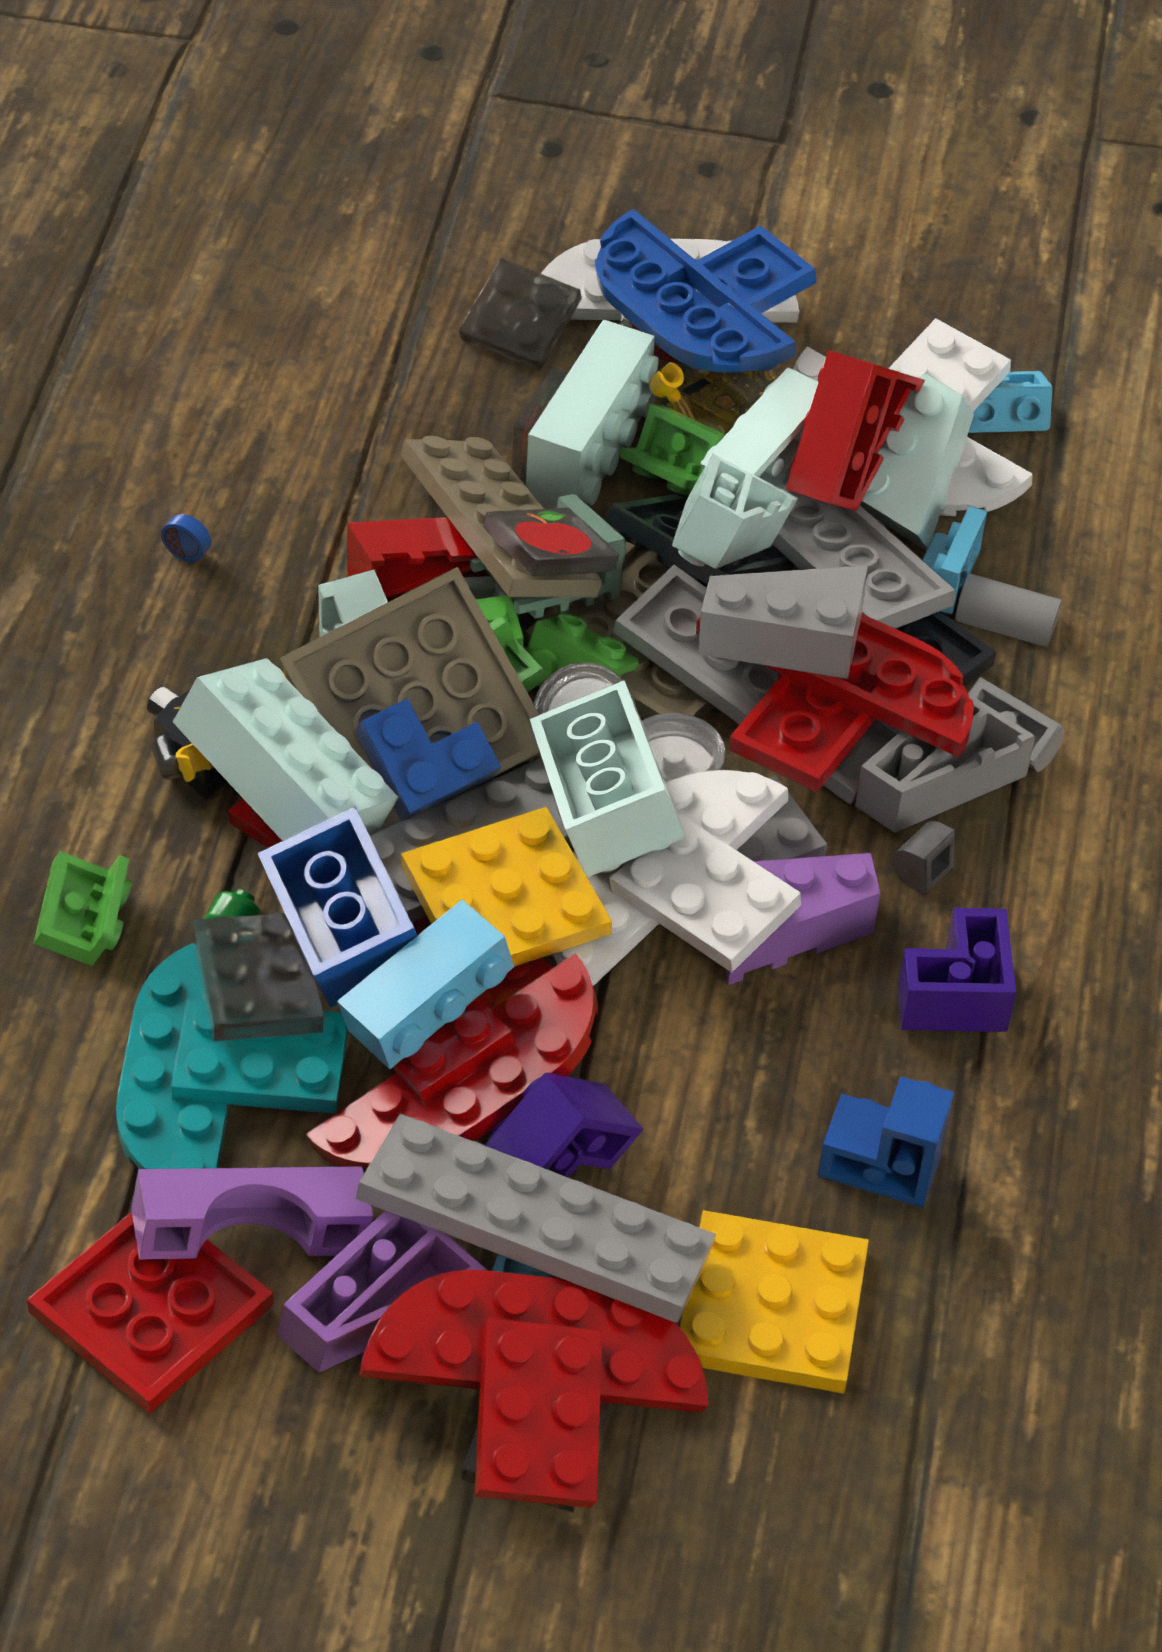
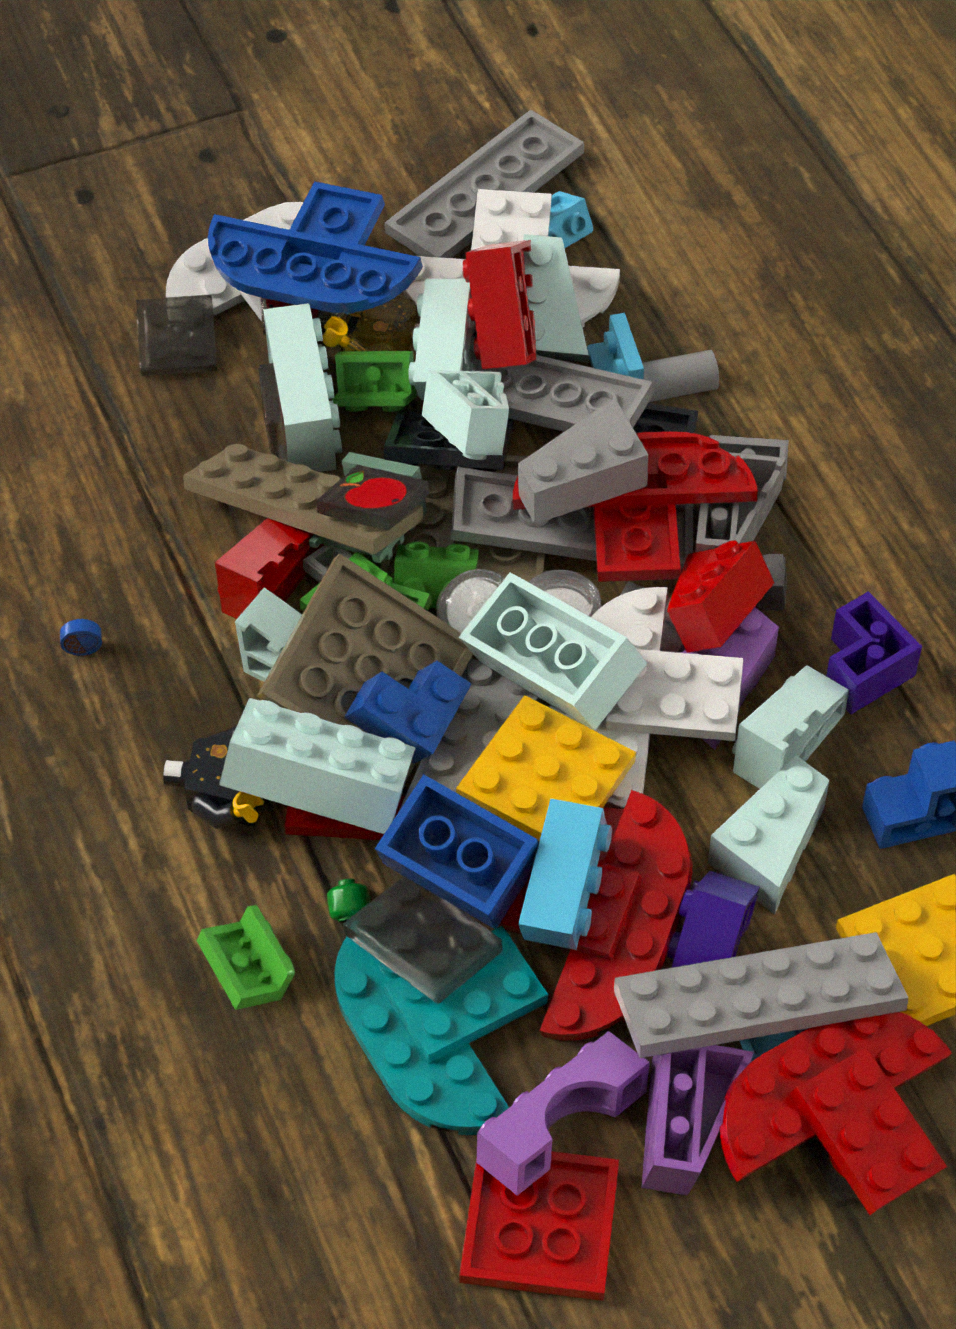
camera: 30 degrees left, 5 degrees up
none -> light grey plate [385,110,584,258]
none -> red wedge [667,540,775,653]
none -> light aqua wedge [708,755,829,915]
none -> light aqua wedge [732,665,849,789]

